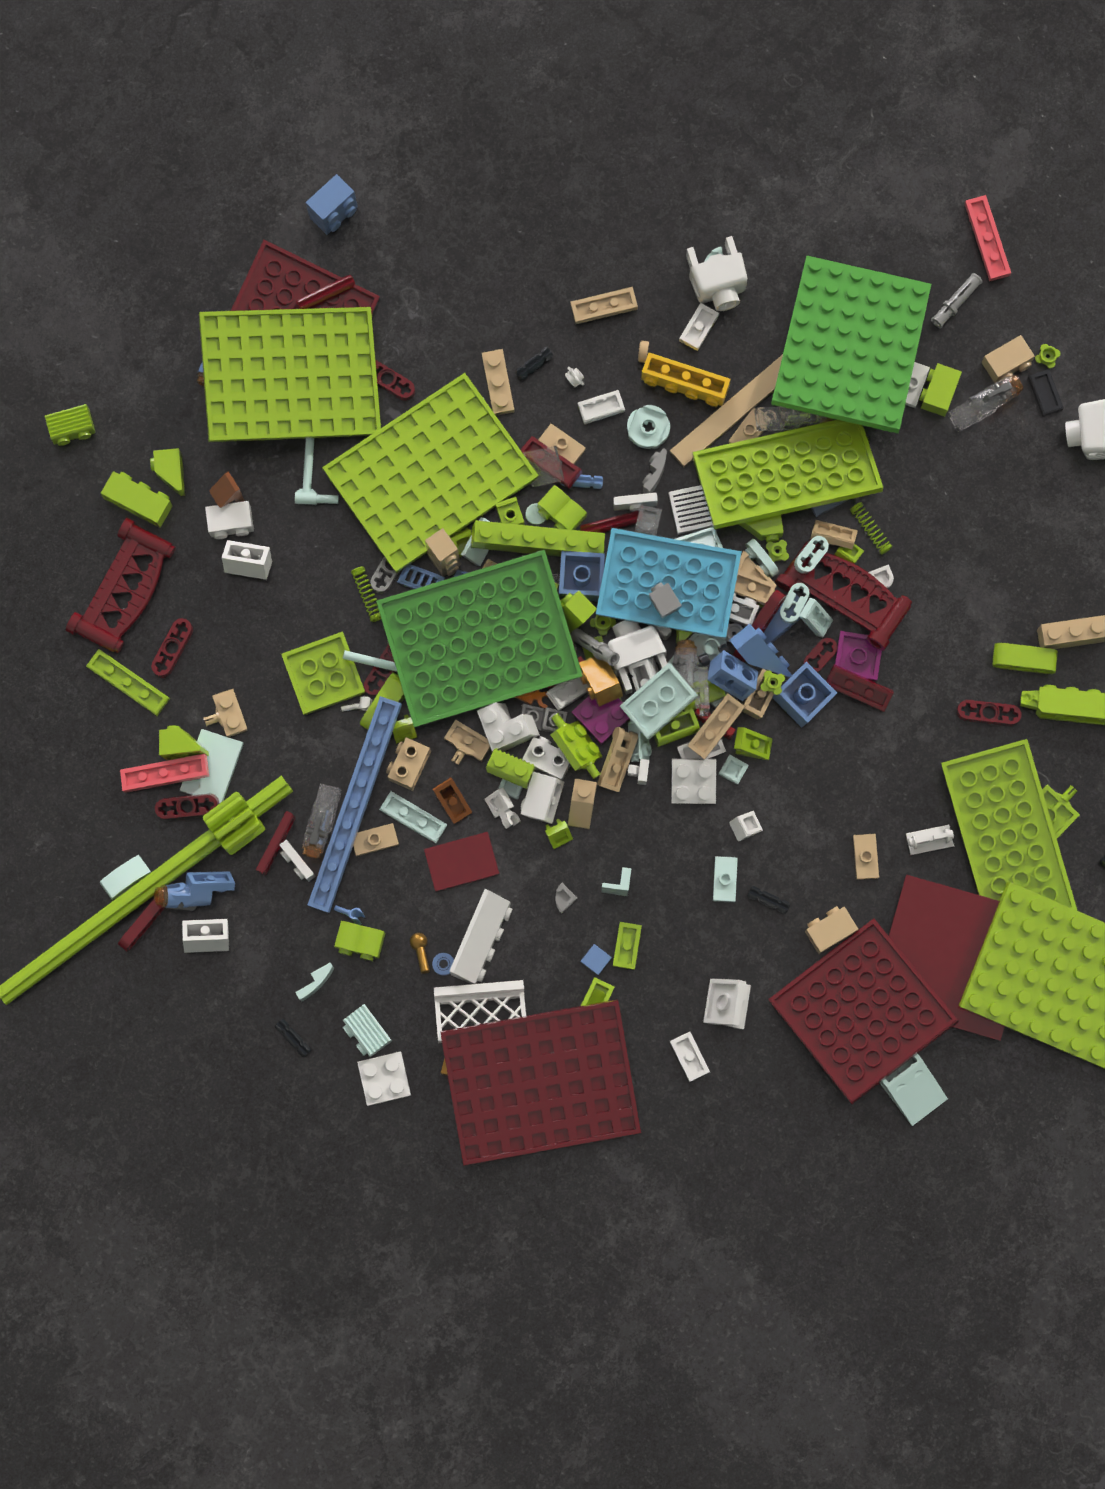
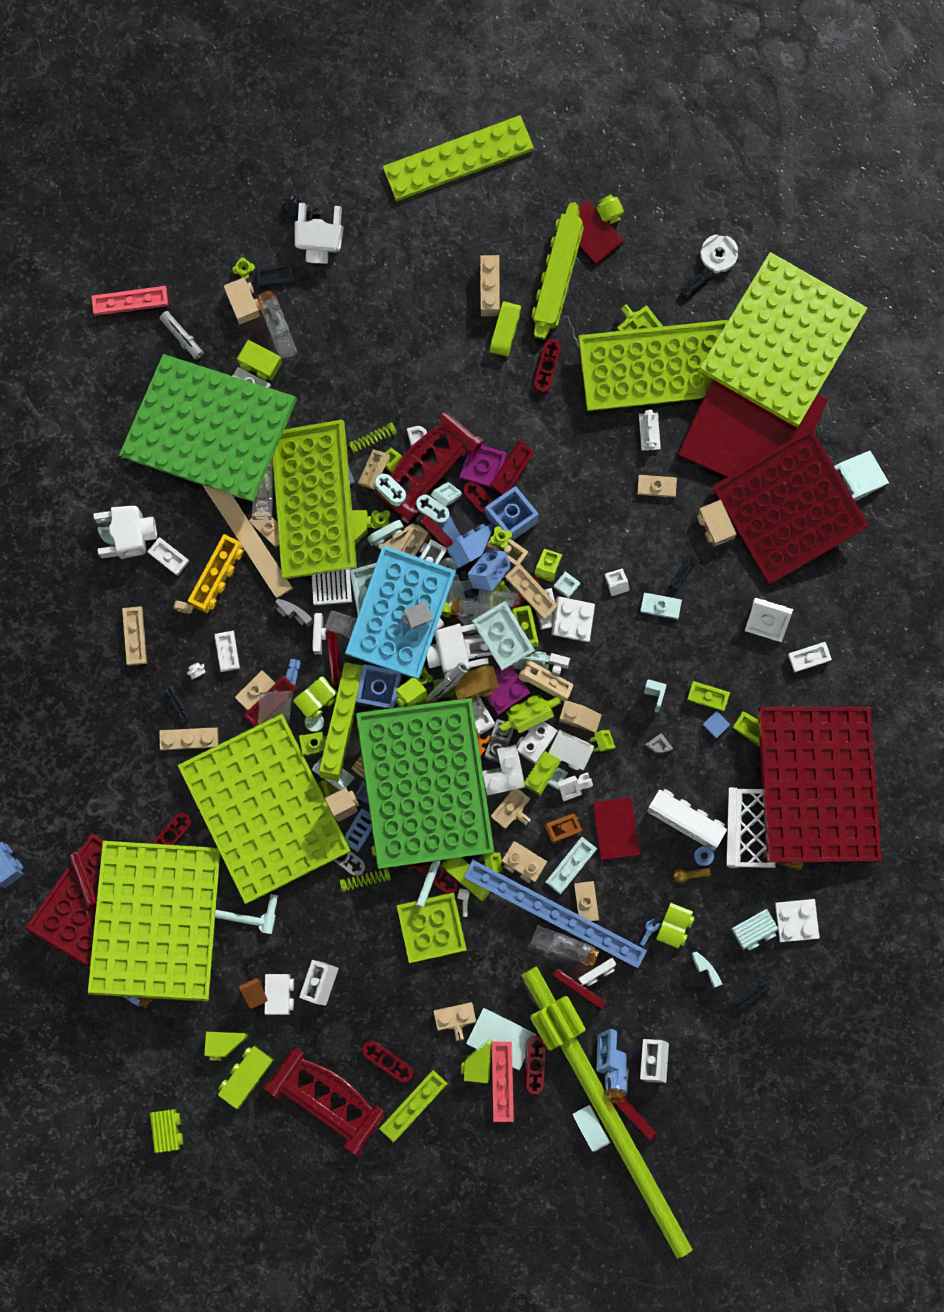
camera: 80 degrees left, 0 degrees up
light aqua plate [627,405,670,449] -> none

